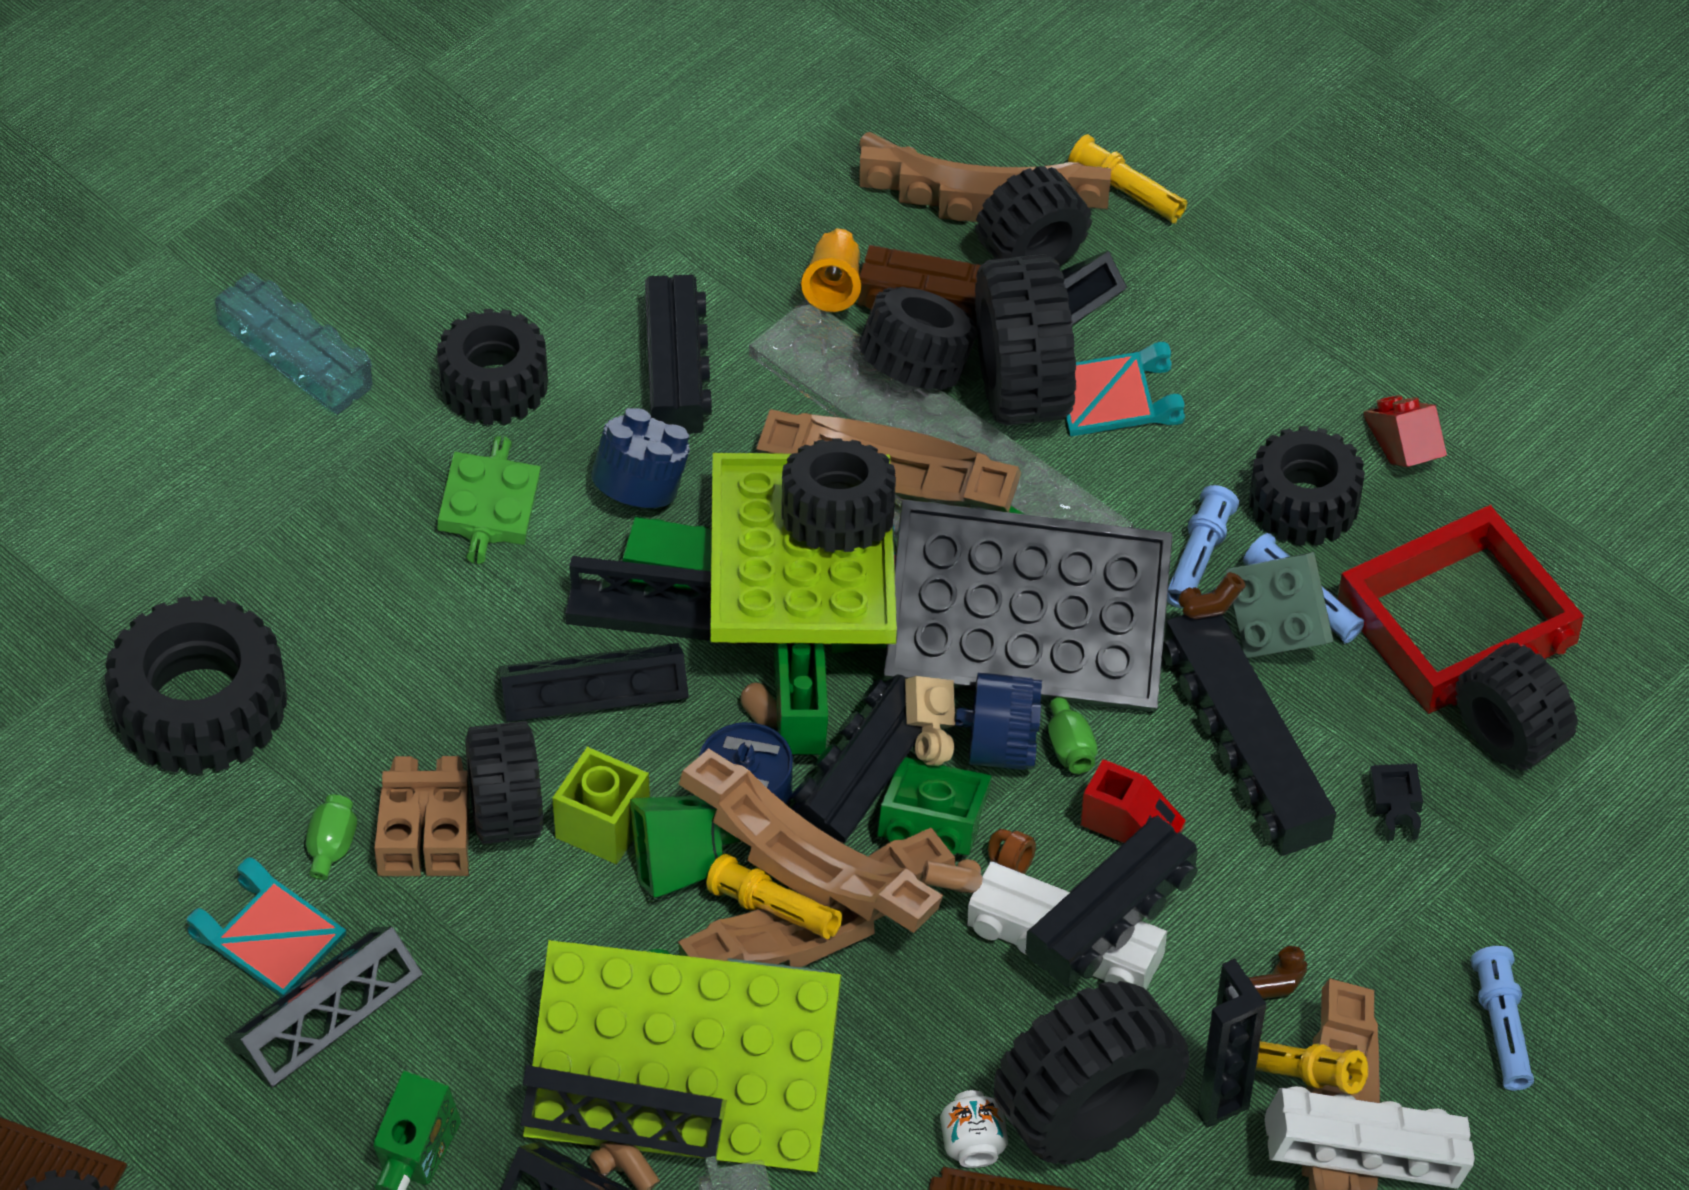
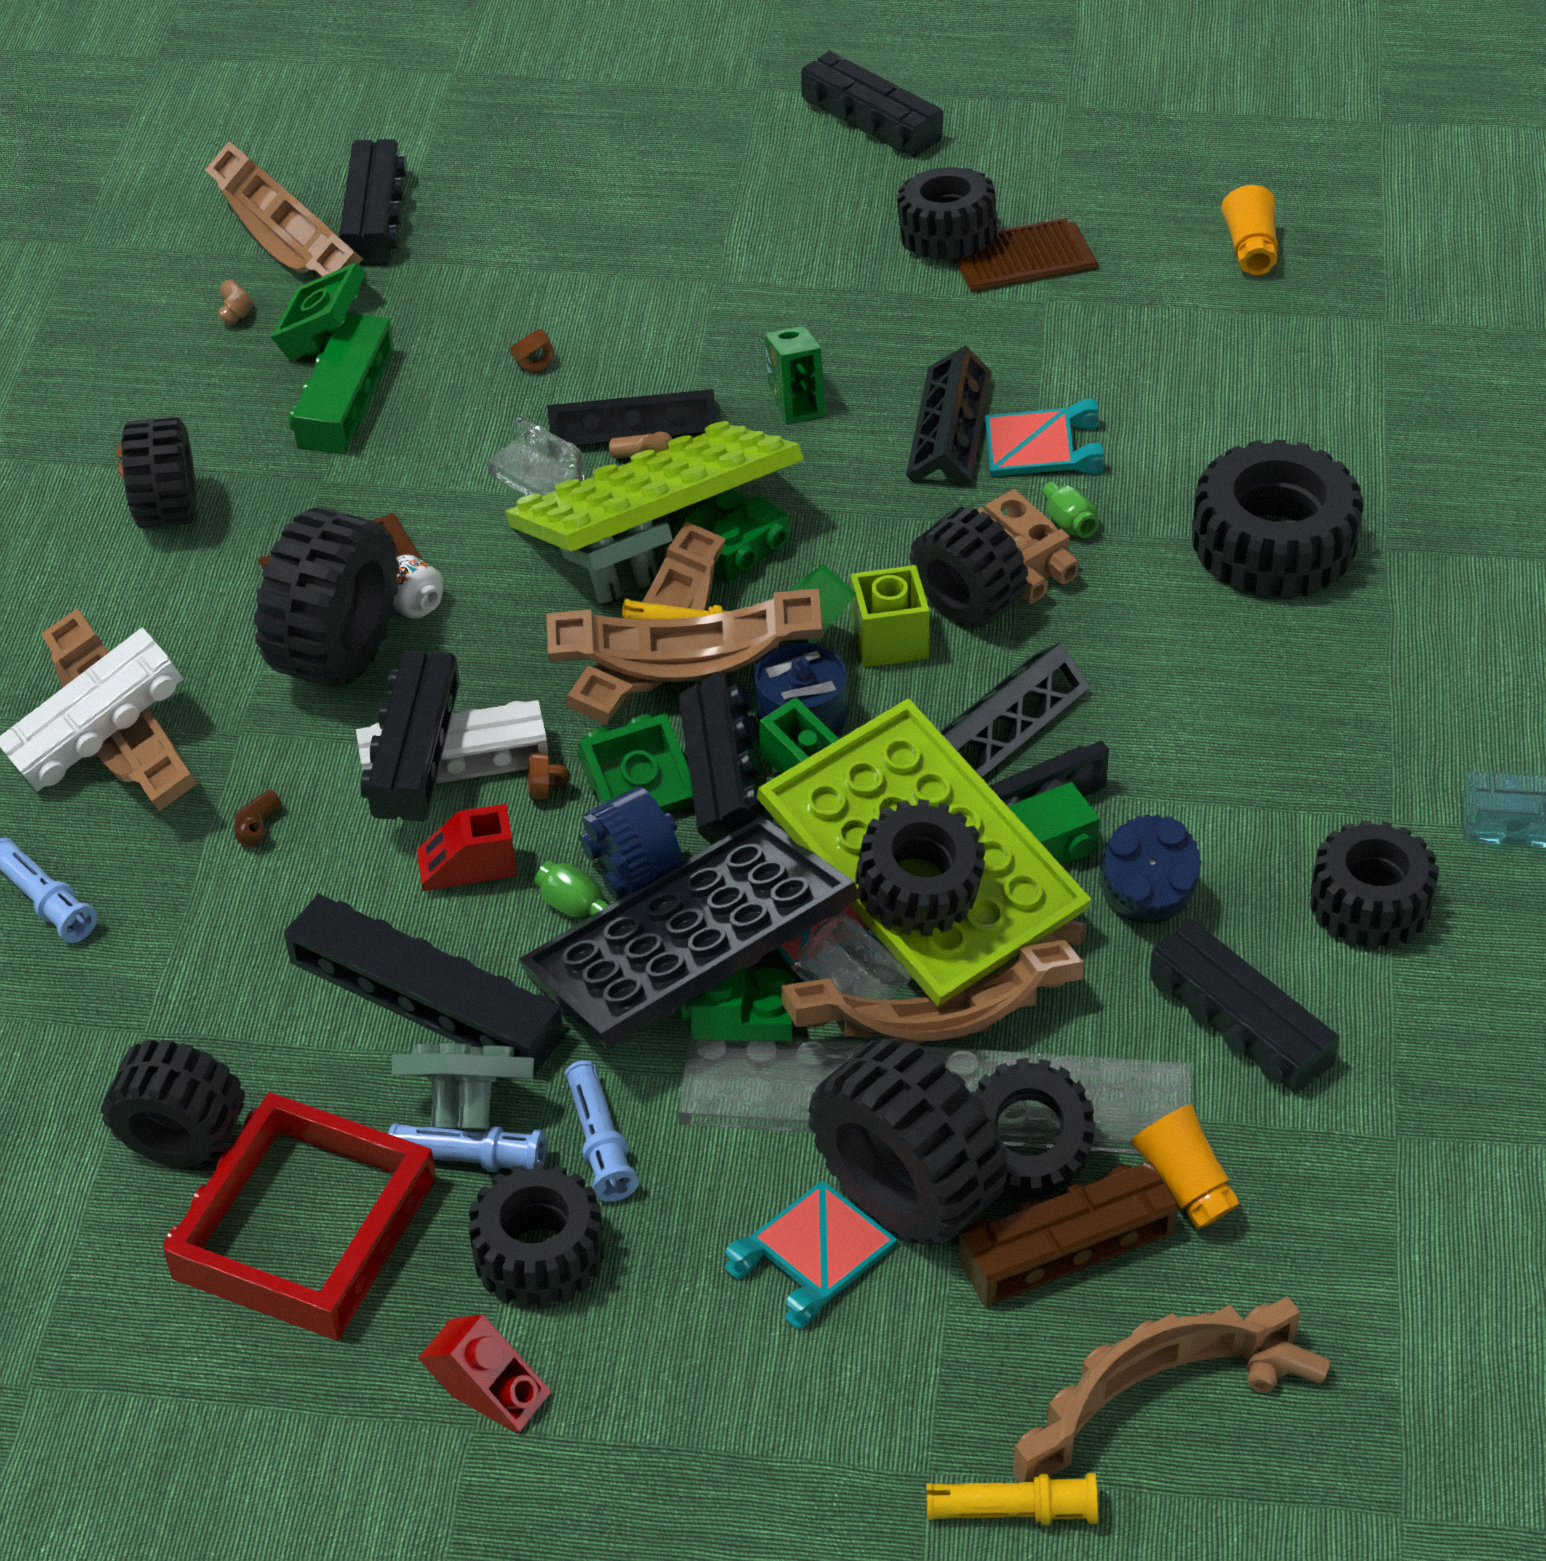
camera: 145 degrees right, 5 degrees down
bright green plate [437,436,541,564] -> none
black fence [520,1065,727,1159] -> none
tan plate [905,676,955,766] -> none
medium nougat arm [922,859,983,894] -> none
black tyre [975,166,1092,266] -> none
black slope [1061,251,1127,324] -> none
reddish brown arm [1178,572,1246,620] -> none
black fence [1197,958,1266,1128] -> none
yellow pin [1256,1041,1368,1095] -> none
black plate [1369,763,1423,841] -> none

